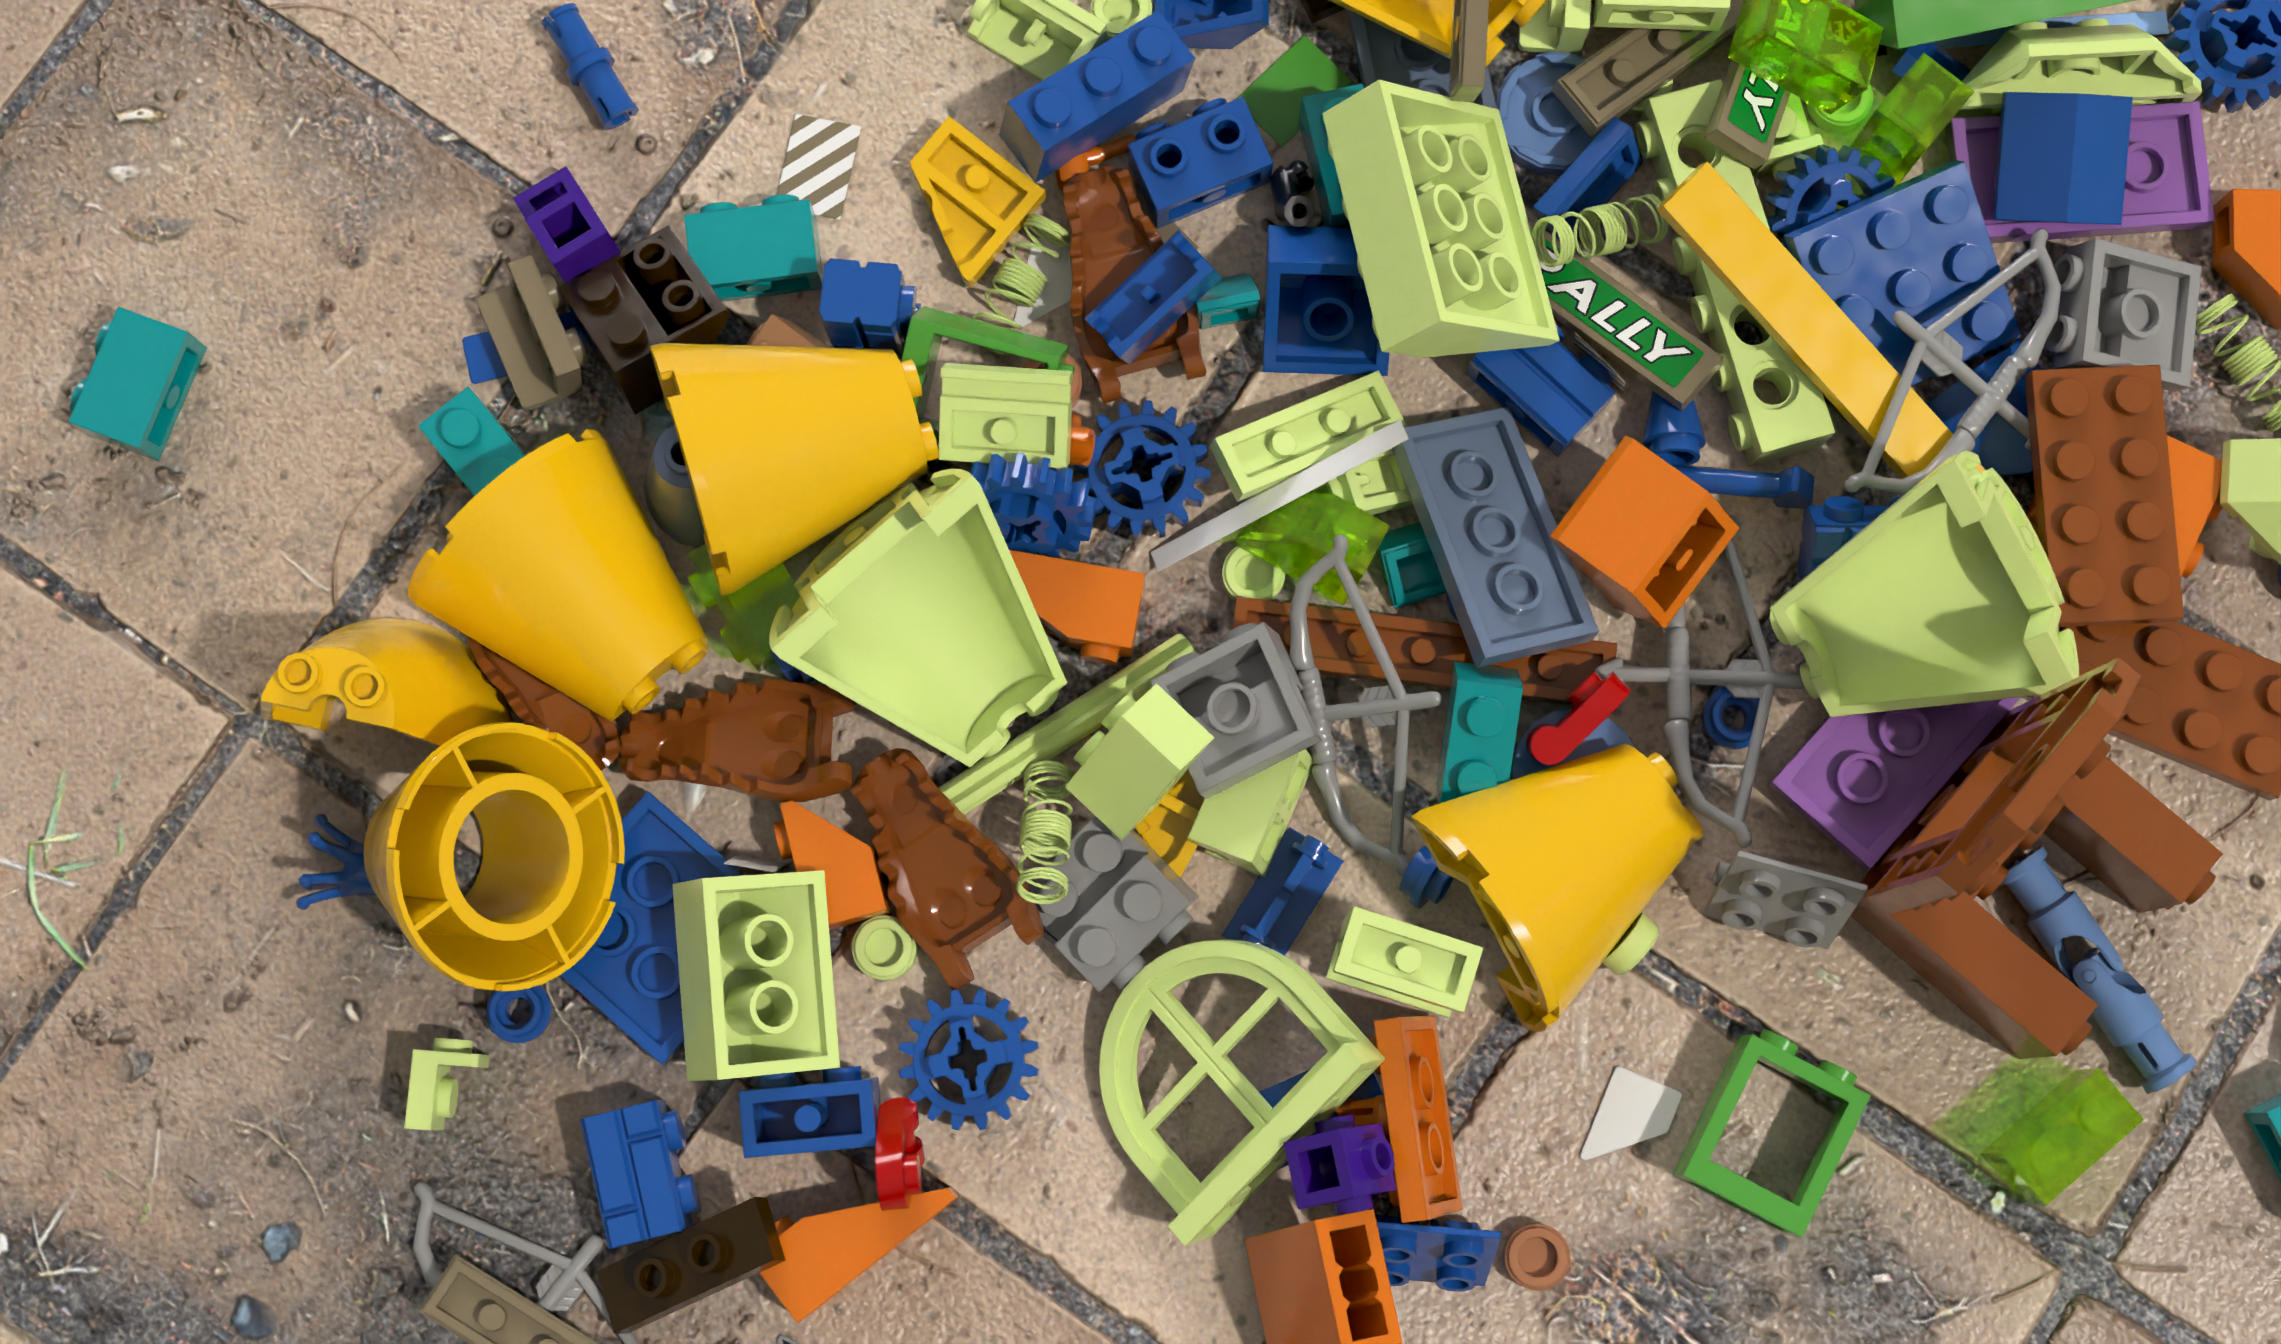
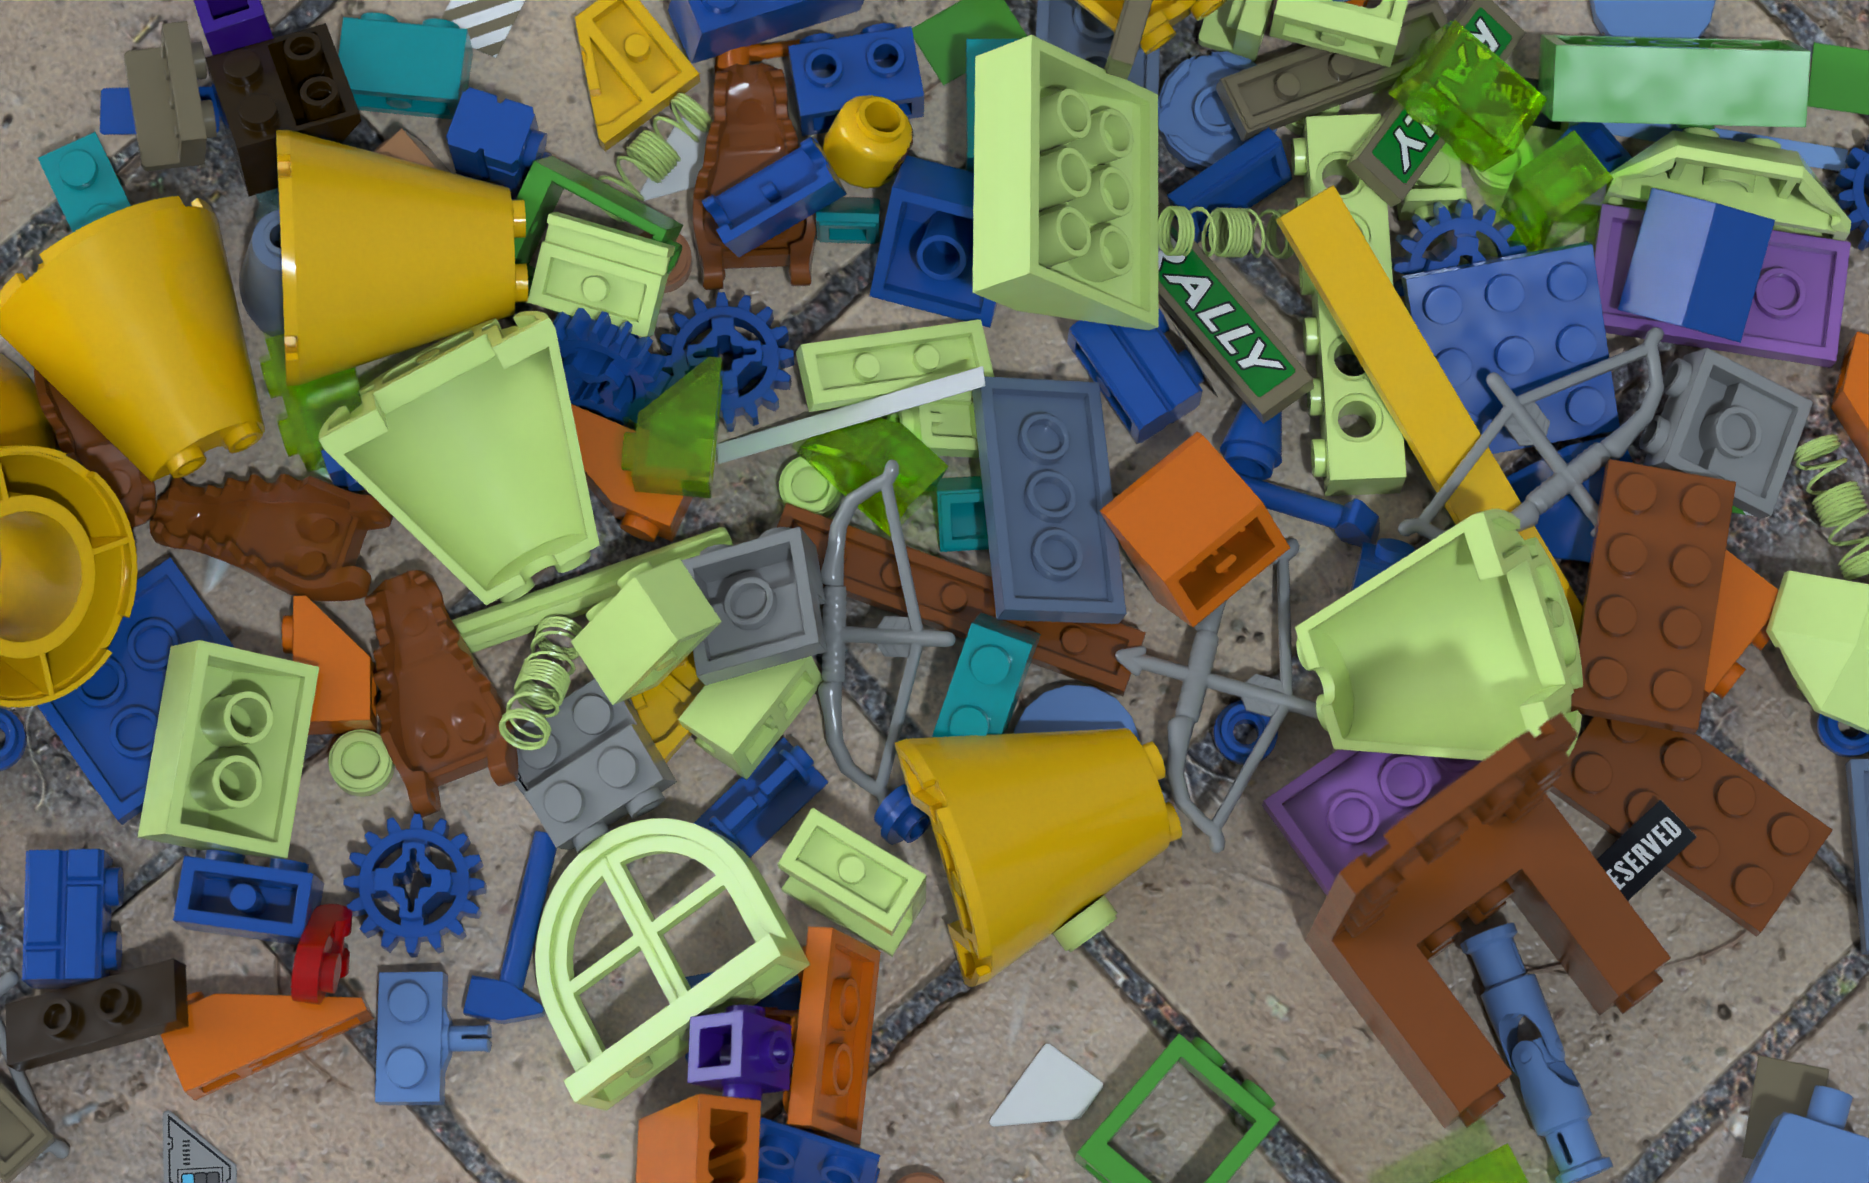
camera: 10 degrees right, 5 degrees down
white sticker [723,855,787,872] -> none
orange hand [1070,413,1095,467] -> none
black arm [1270,160,1315,227] -> none
red plate [1526,671,1631,765] -> none
light grey hinge [1703,850,1868,949] -> none
none -> medium blue plate [375,972,492,1106]
none -> blue piece [463,831,557,1024]
none -> clear neon green slope [621,357,724,498]
none -> yellow head [823,95,913,189]
none -> black sticker [1596,800,1697,901]

